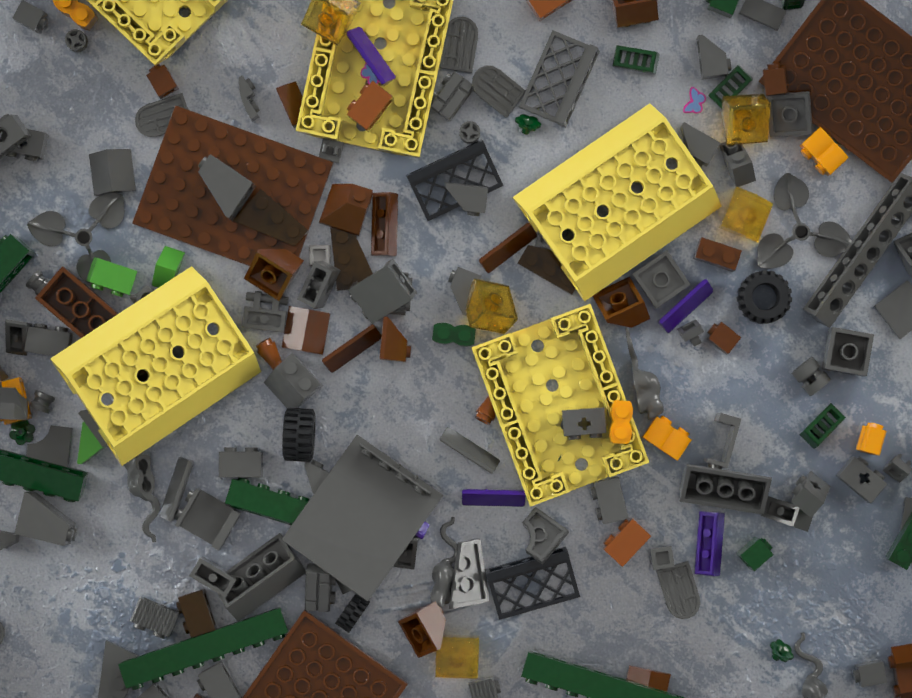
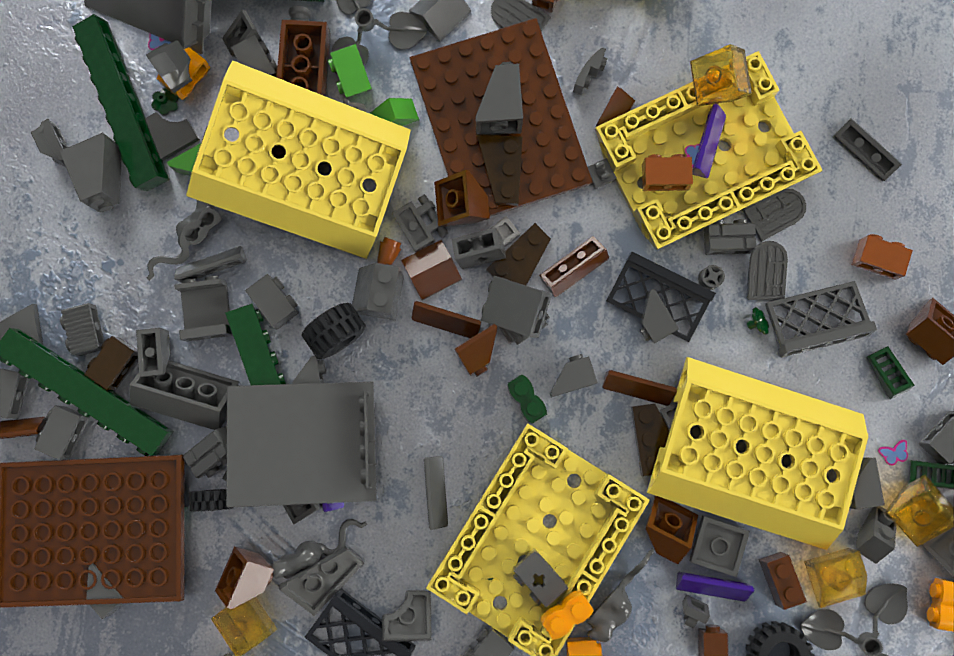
camera: 55 degrees right, 5 degrees down
dark grey wheel [29,390,55,414] -> none
reddish brown slope [319,184,373,236] -> none
dark purple slope [462,489,526,507] -> none
clear yellow slope [465,279,518,334] -> none
dark orange cone [475,395,496,425] -> none

